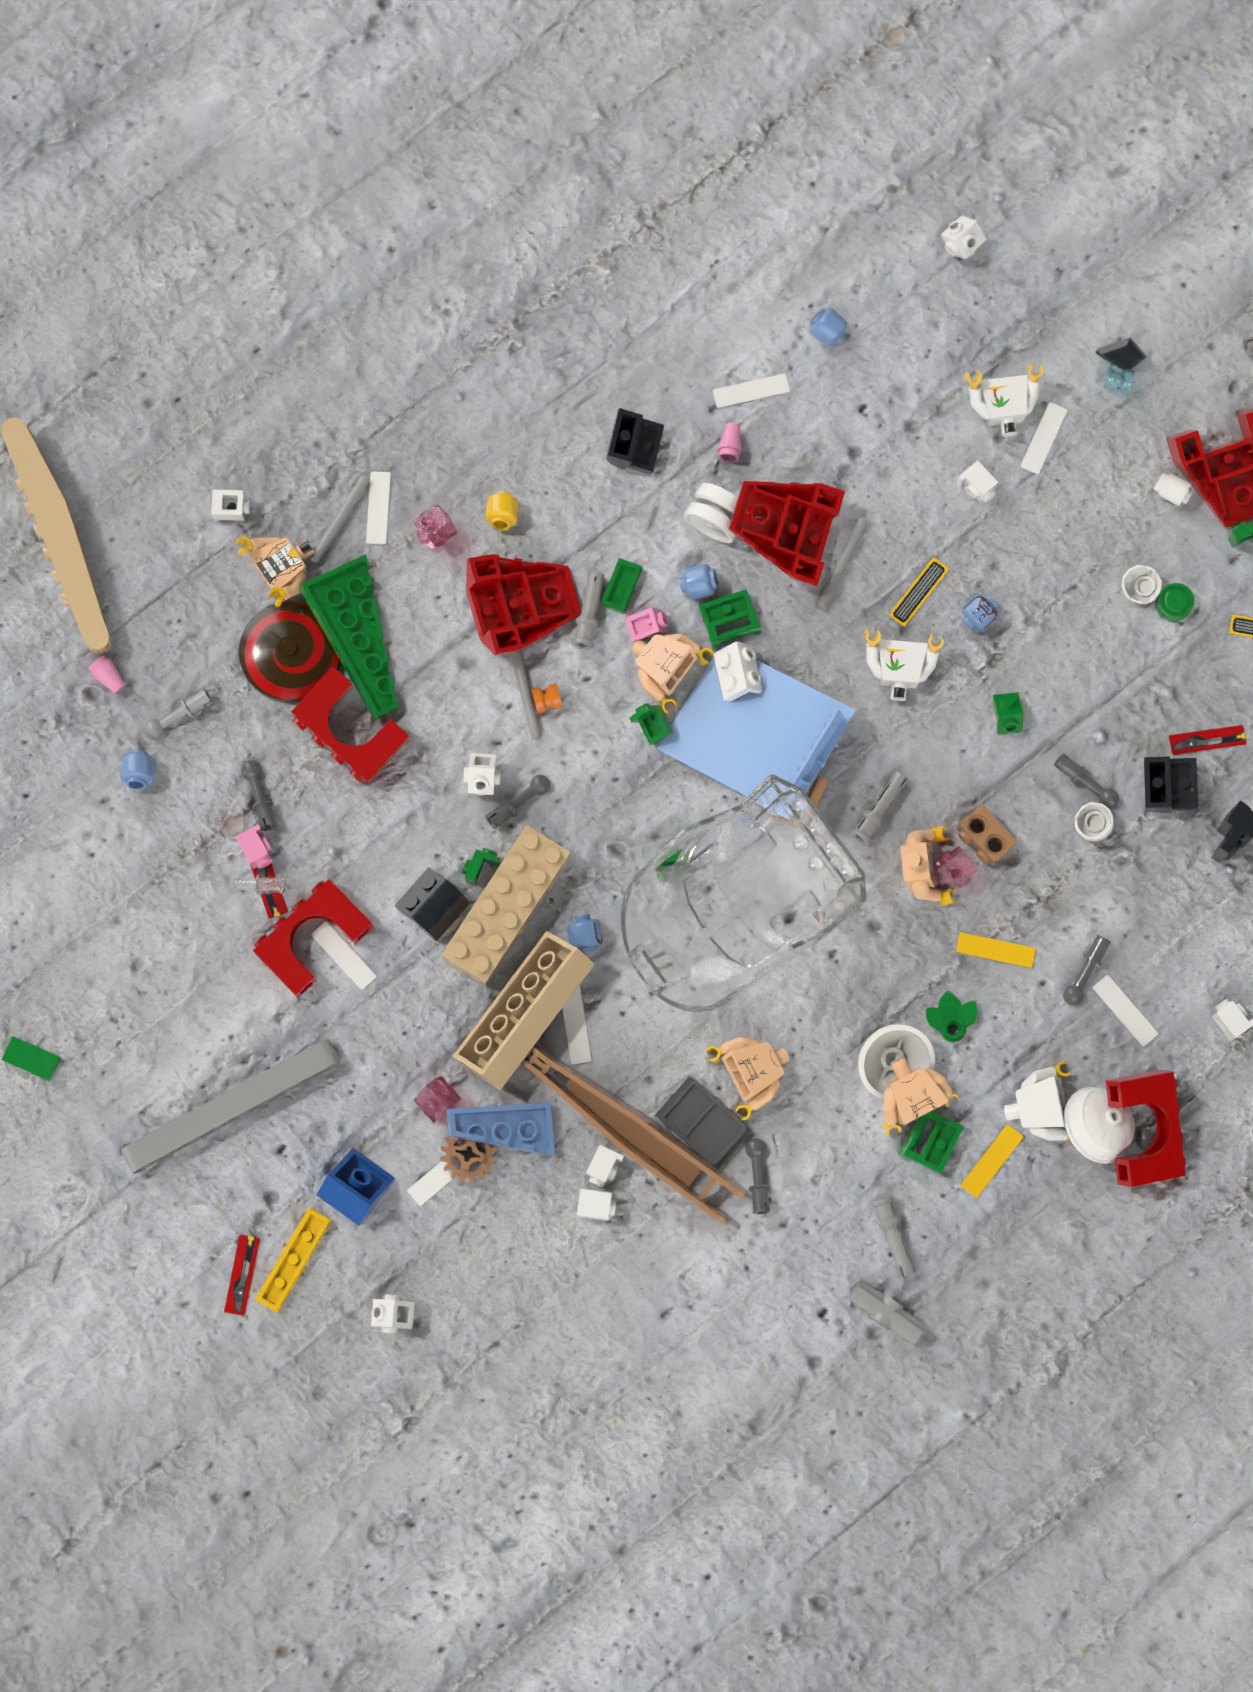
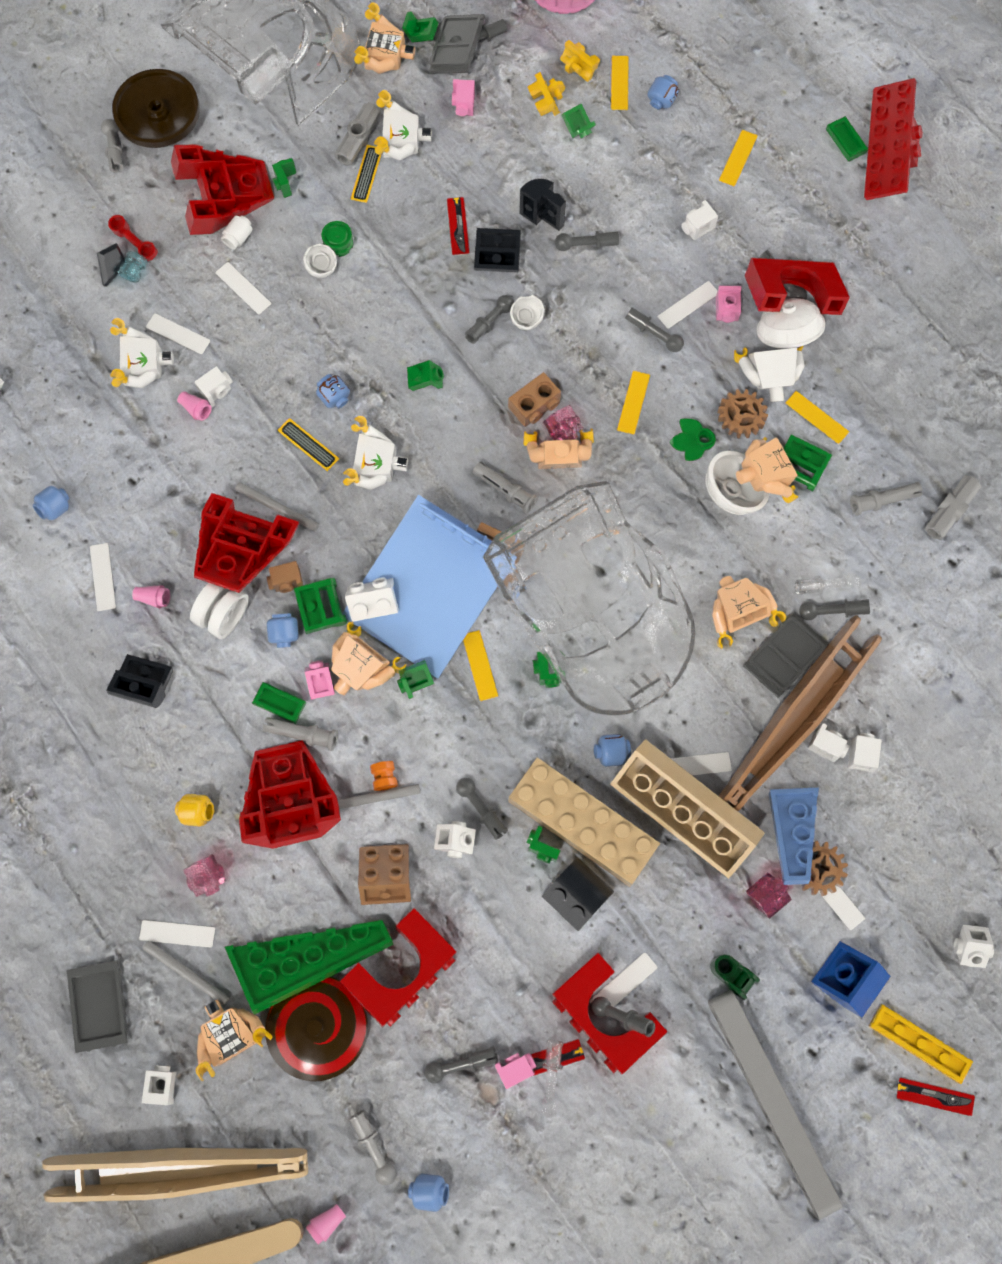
camera: 85 degrees left, 5 degrees down
none -> tan piece [42,1148,308,1202]
none -> dark grey piece [67,960,128,1053]
none -> red bar [108,215,158,261]
none -> bright pink cone [177,391,212,421]
none -> white sticker [215,262,271,315]
none -> medium nougat brick [266,561,303,593]
none -> medium nougat bracket [358,844,411,905]
none -> yellow sticker [463,630,498,701]
none -> dark grey pin [555,231,619,251]
none -> dark grey pin [591,997,655,1037]
none -> dark green piece [710,954,760,1001]
none -> bright pink brick [716,286,741,323]
none -> medium nougat gear [717,389,768,438]

